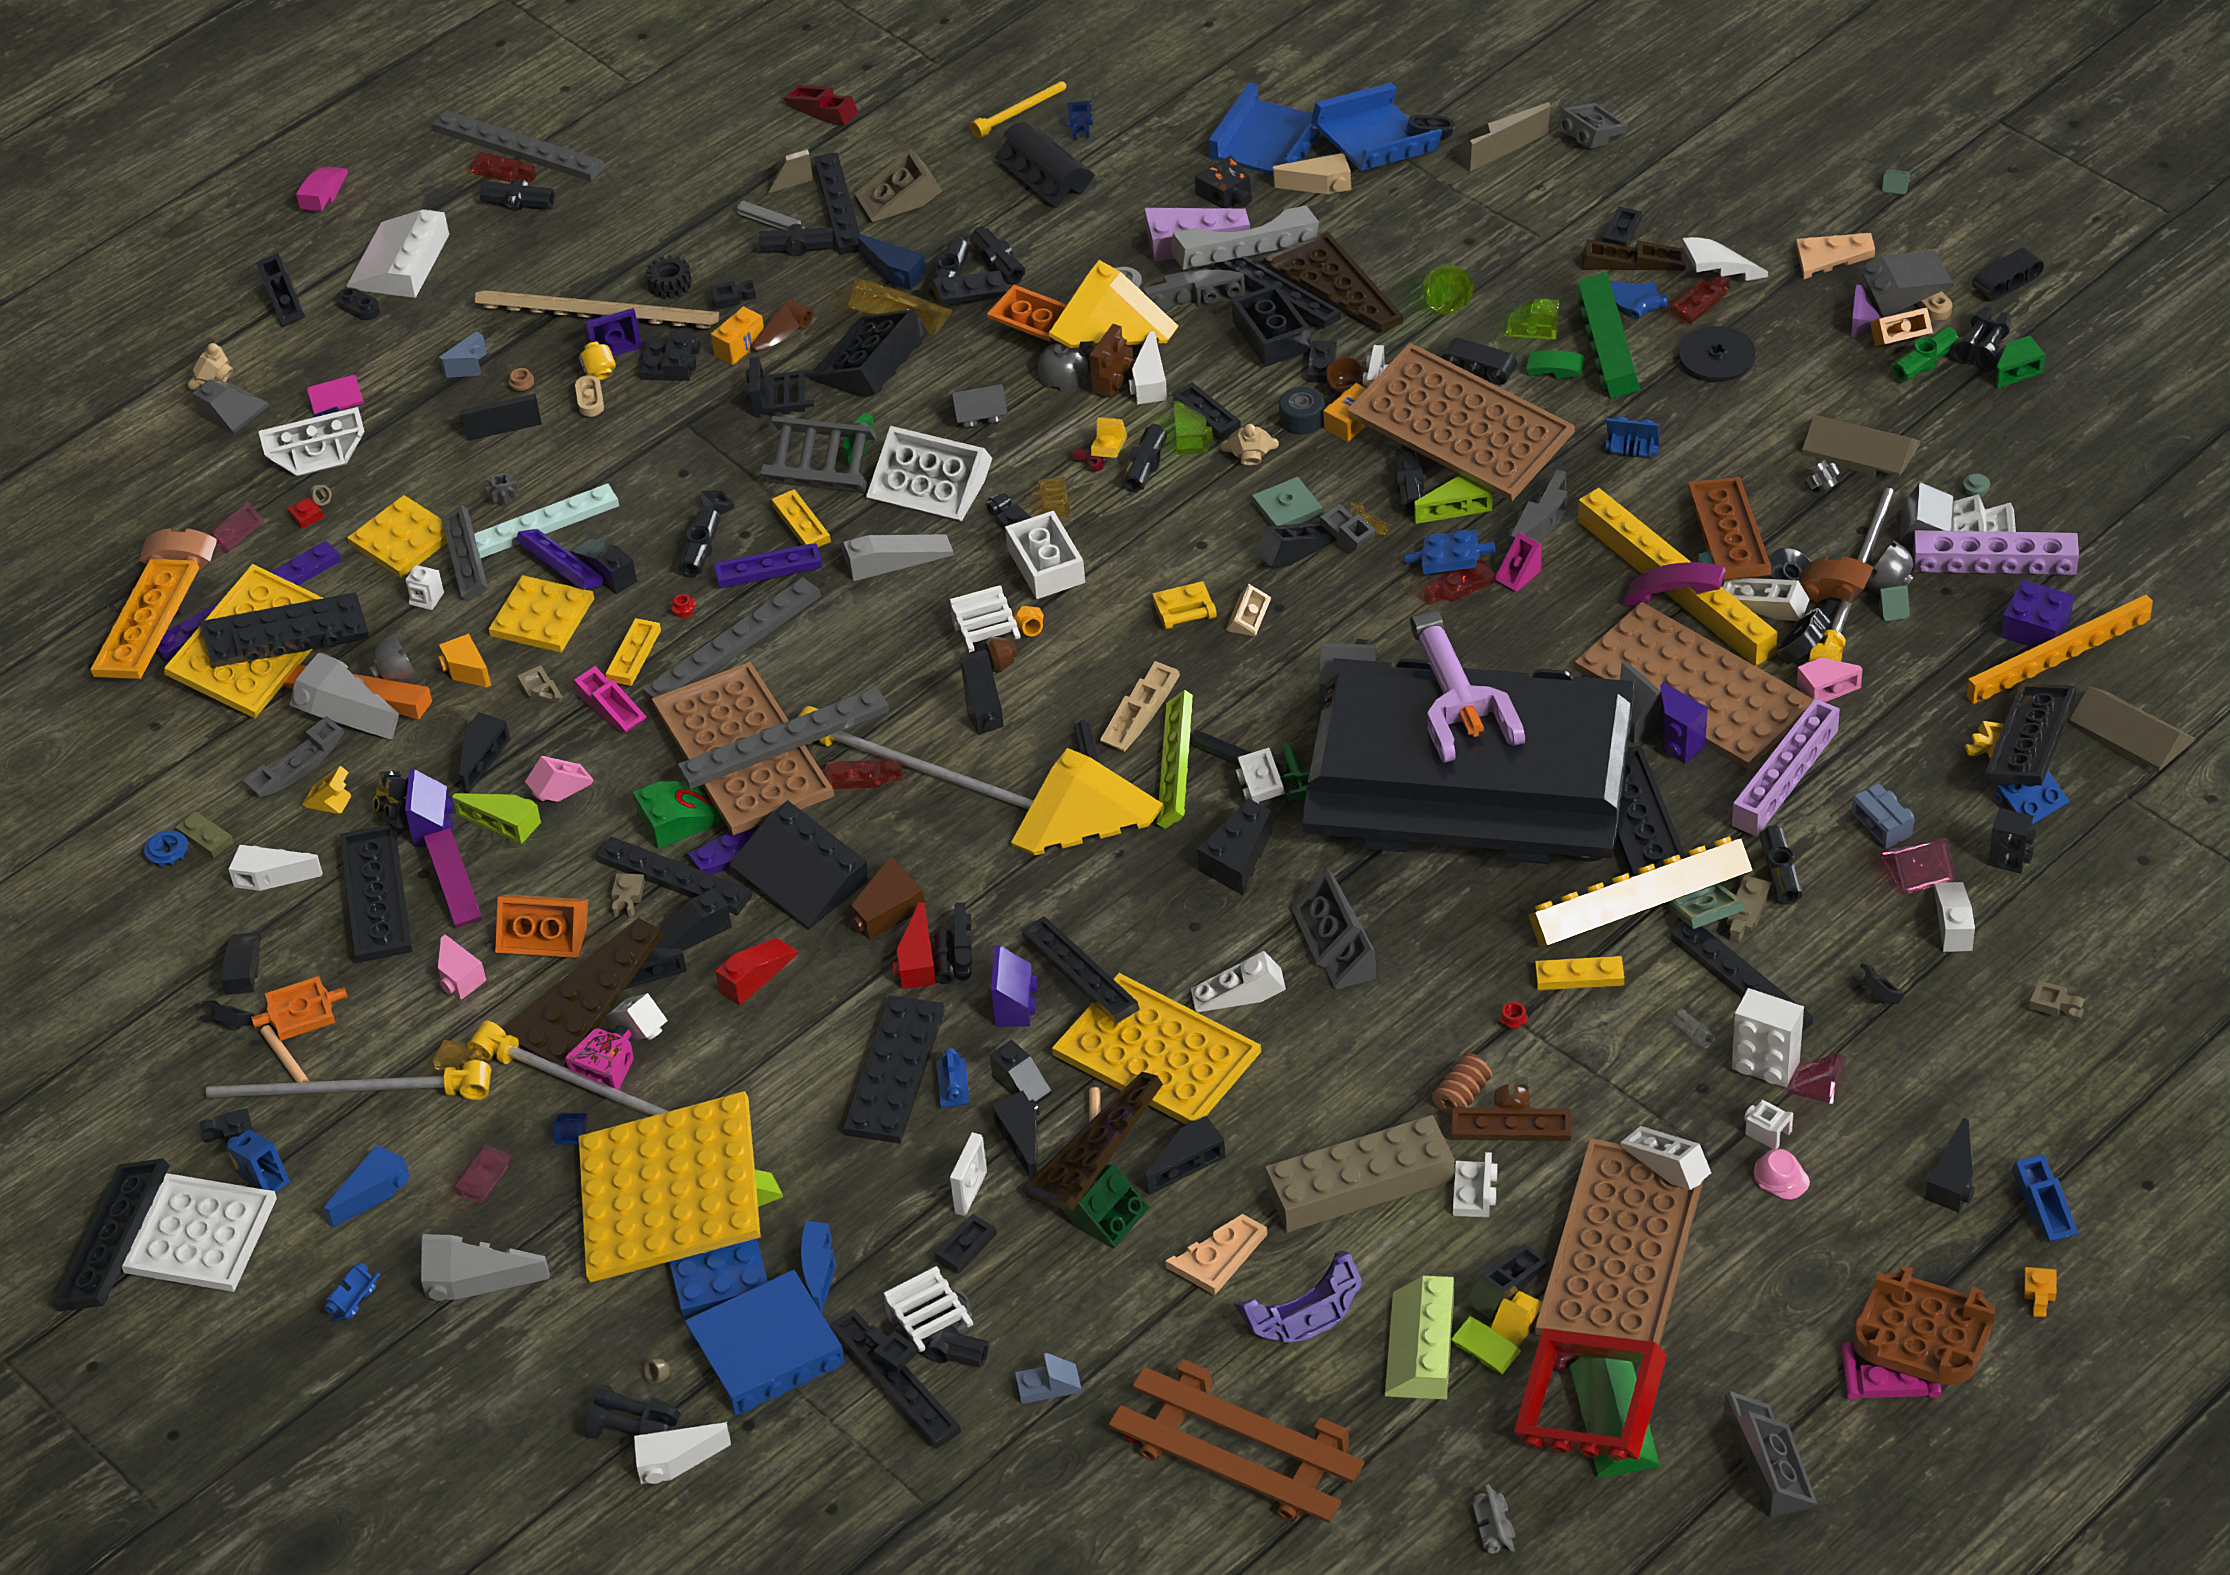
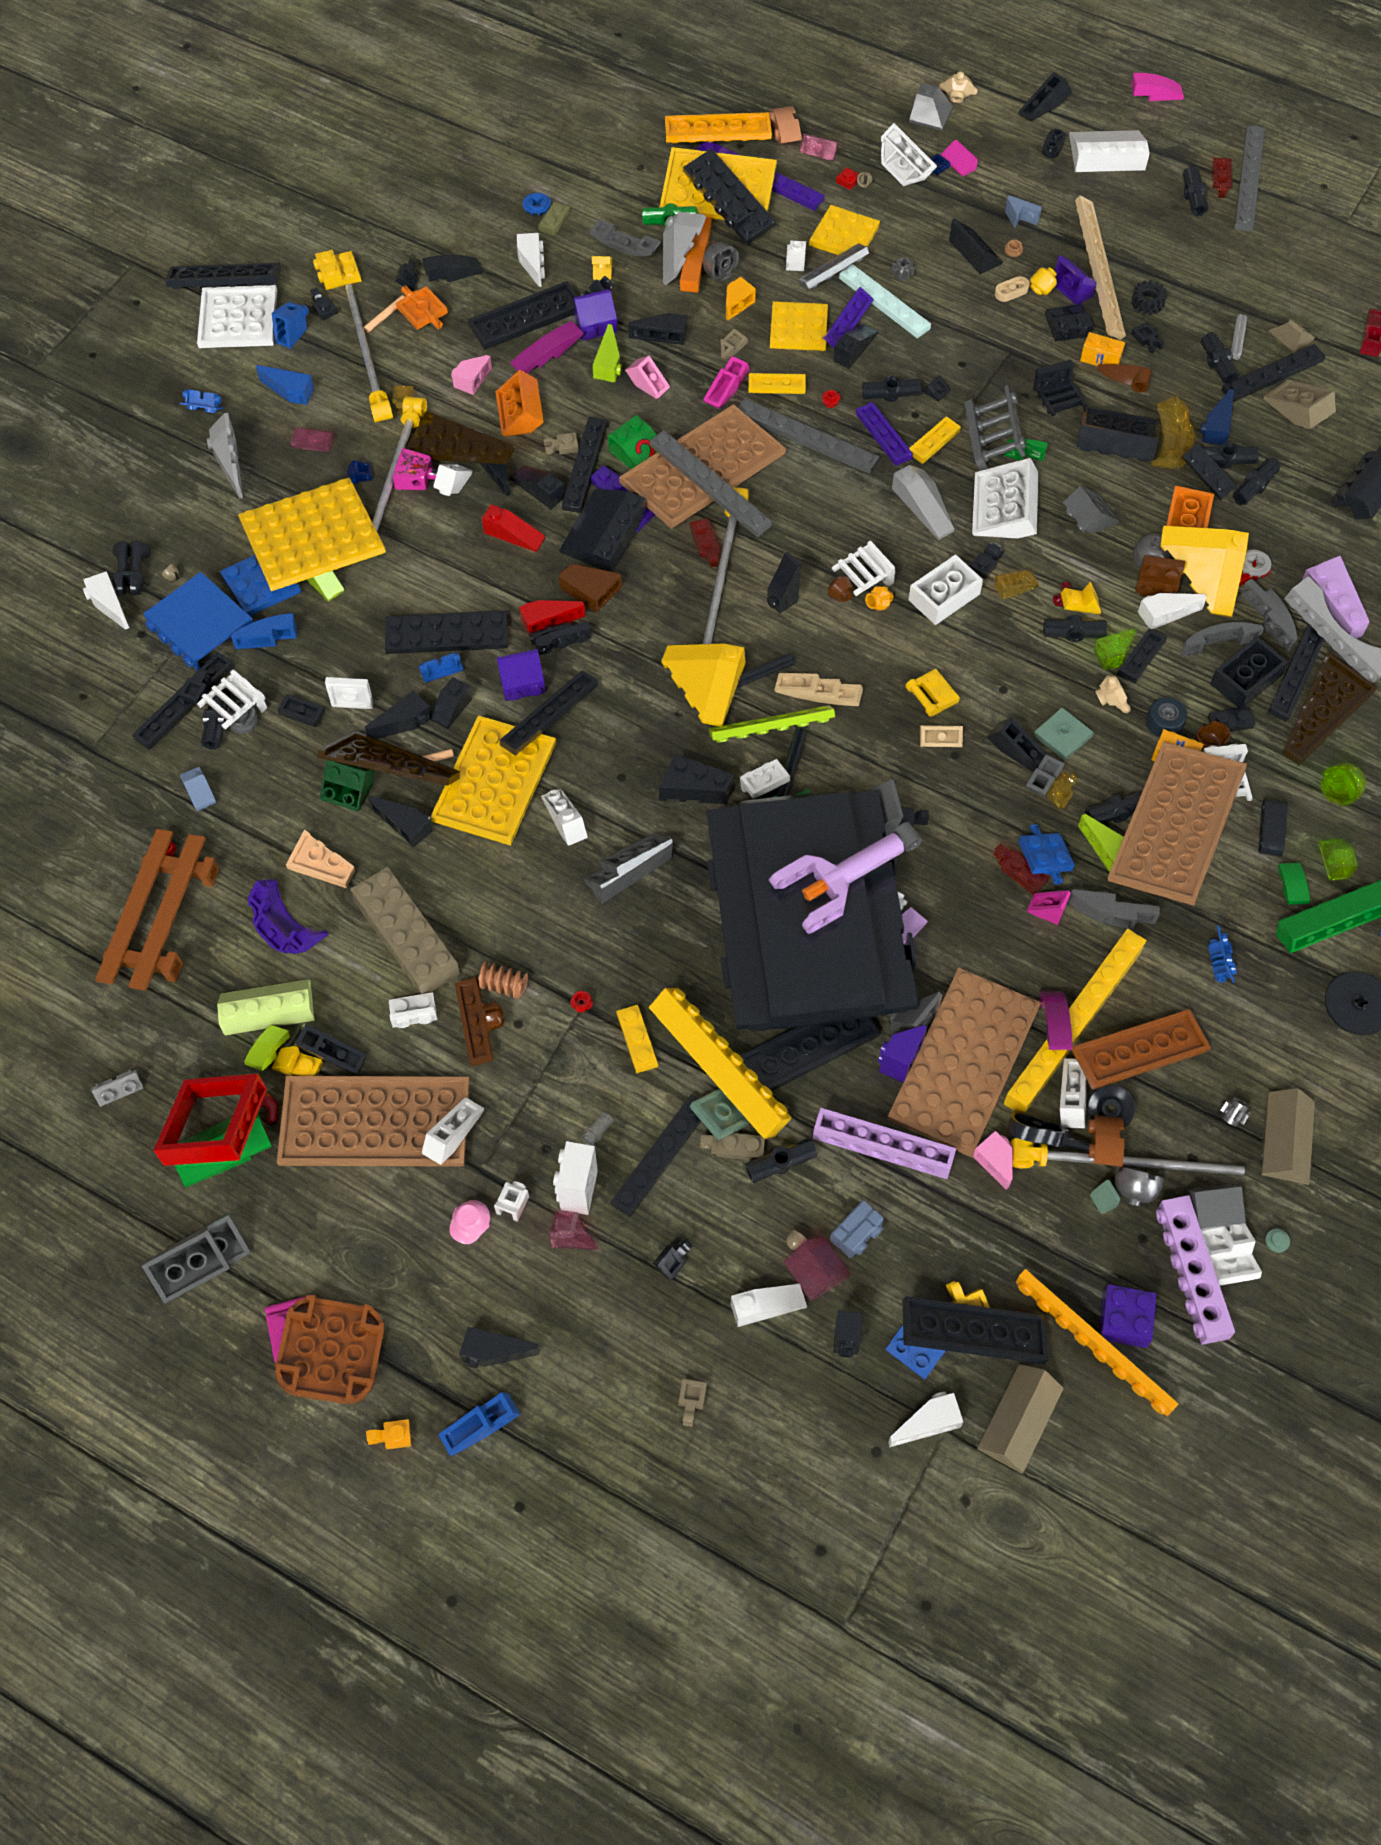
camera: 70 degrees right, 15 degrees up
none -> yellow plate [313,250,361,290]
none -> green piece [642,203,698,227]
none -> dark tan hinge [786,1230,807,1251]
none -> white slope [888,1392,963,1447]
none -> dark grey slope [1181,622,1264,657]

